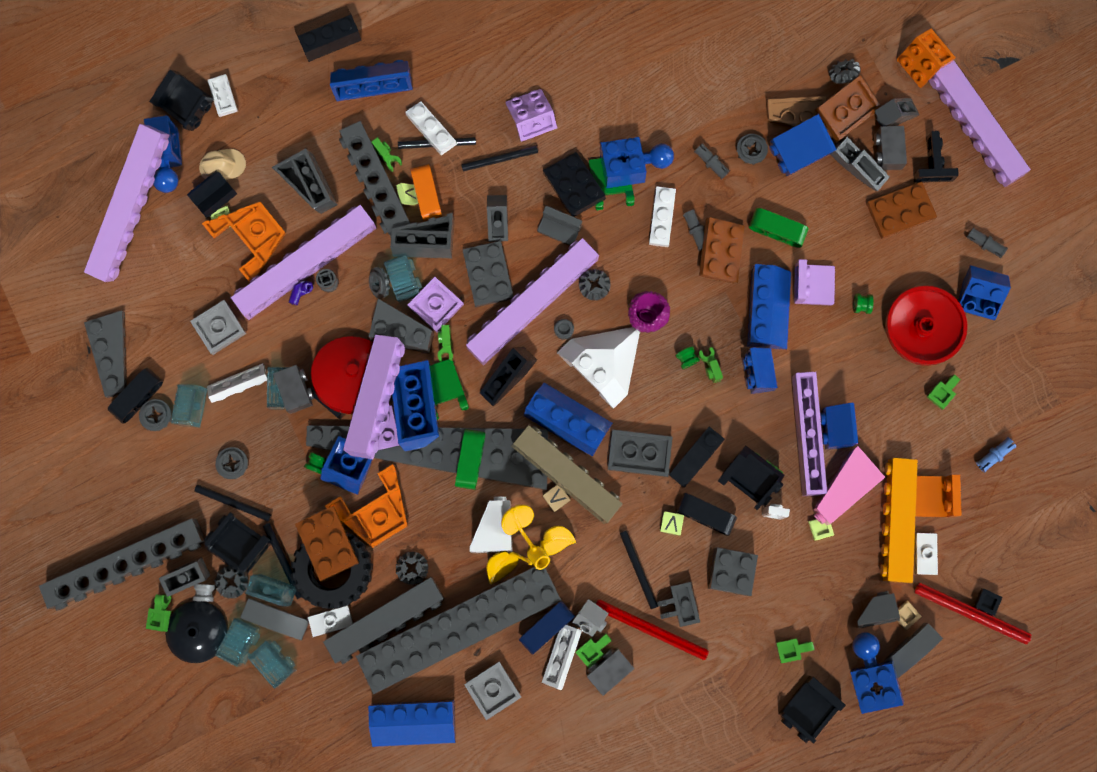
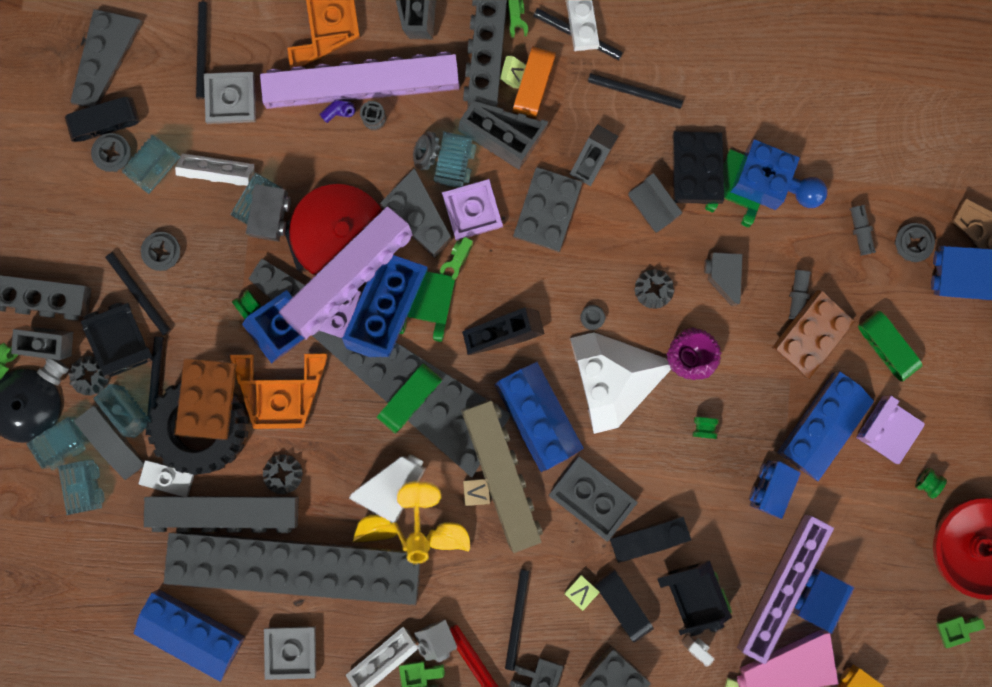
camera: 30 degrees right, 5 degrees up
lavender brick [466,238,599,366] -> none
lavender bracket [506,89,557,142] -> none
dark blue beam [519,600,575,655] -> none
white plate [649,187,676,247] -> none
bright green plate [698,347,723,384] -> none
none -> black bar [196,2,208,99]
none -> dark grey slope [704,253,742,306]

